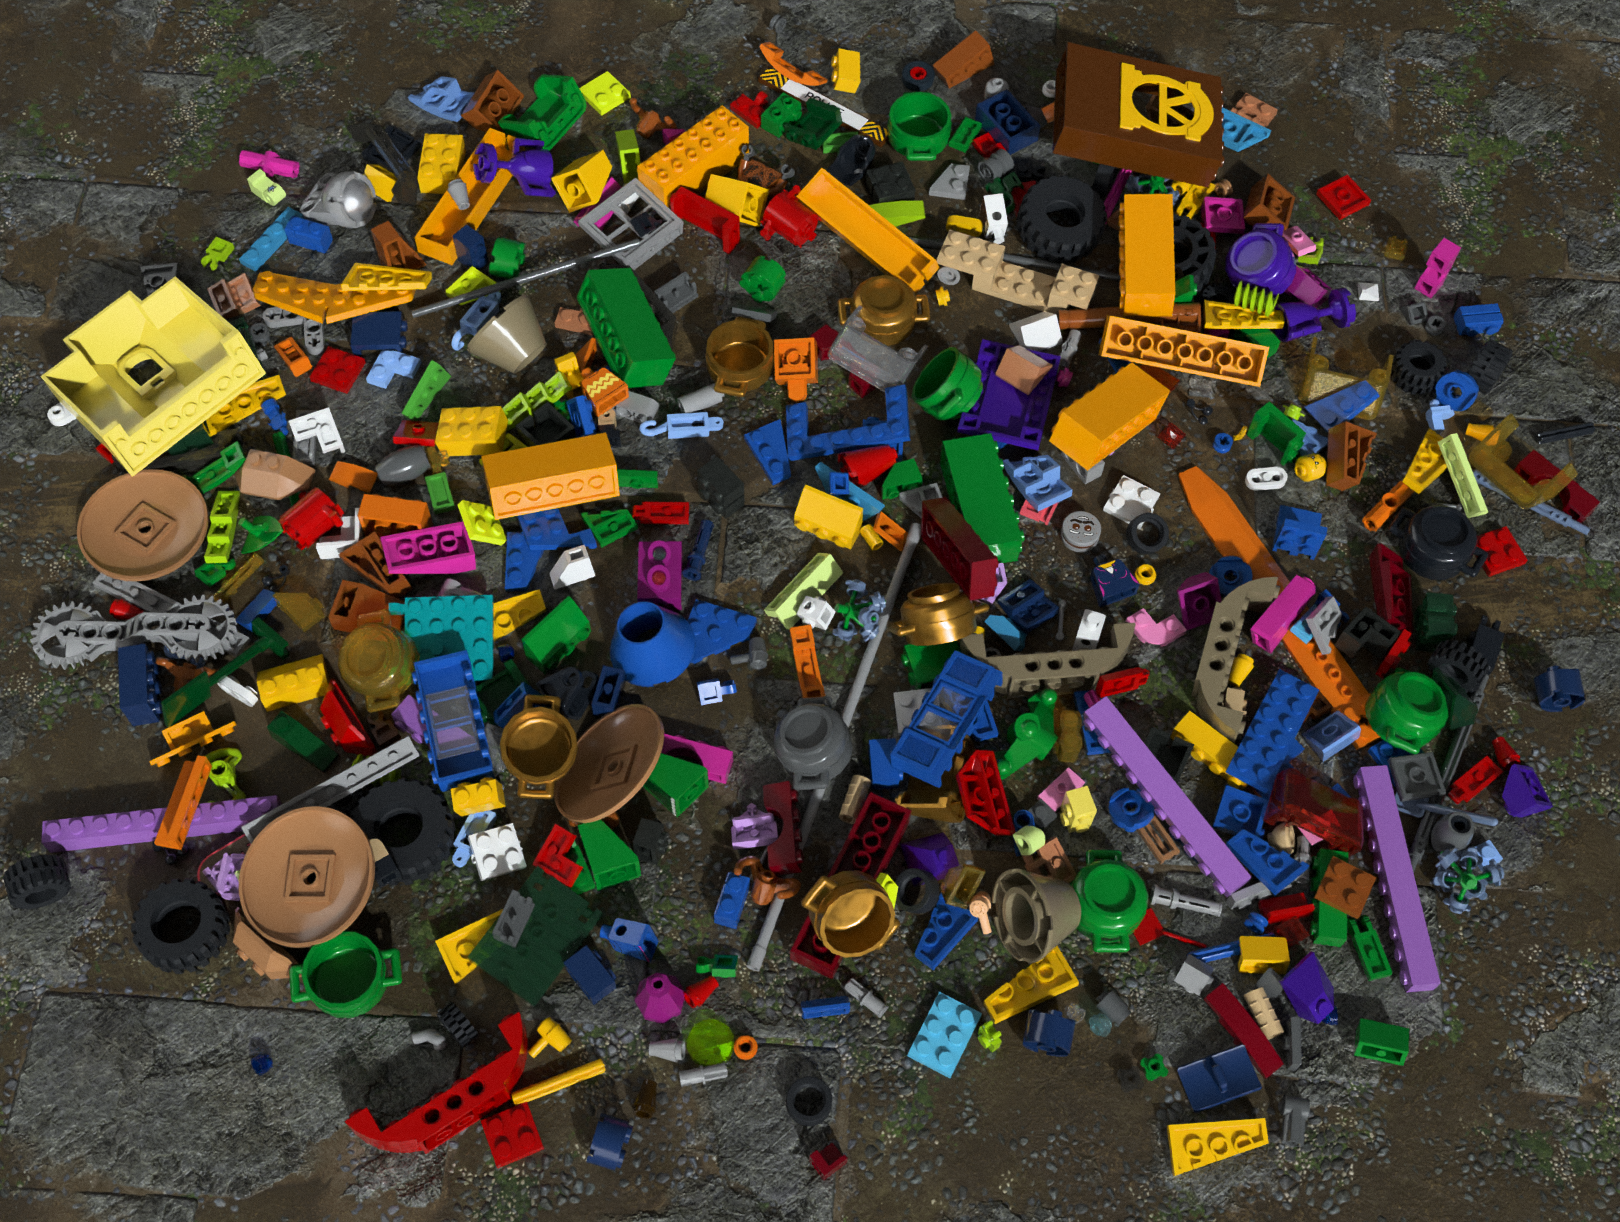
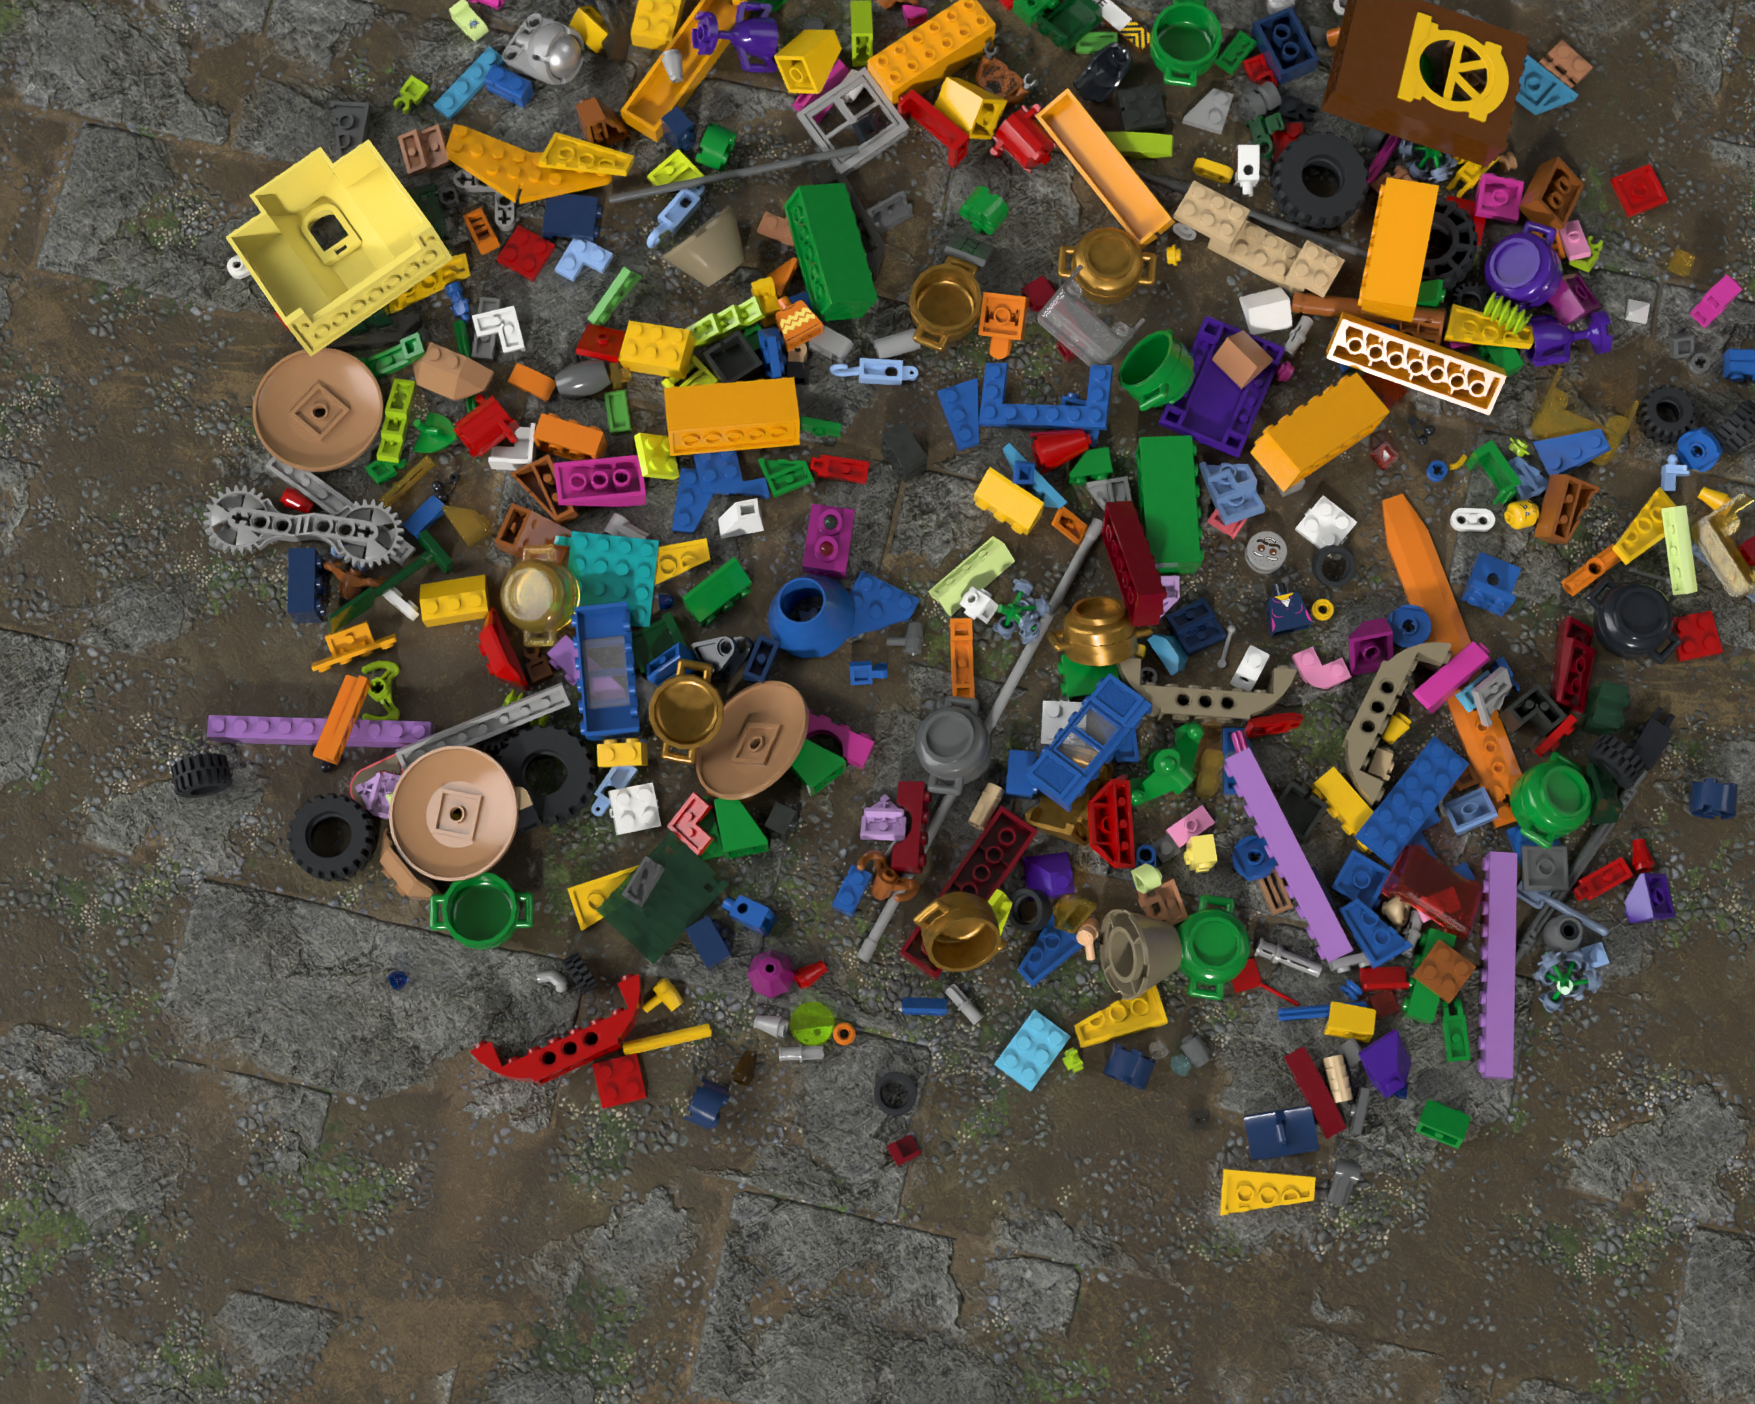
camera: 10 degrees right, 15 degrees up
dark green slope [267,711,339,773] -> none
dark blue pin [682,520,714,581] -> none
green plate [696,955,738,978] -> none
yellow piece [859,524,883,550] -> none
green plate [1140,1054,1168,1081] -> none
light grey brick [1174,954,1214,995] -> none

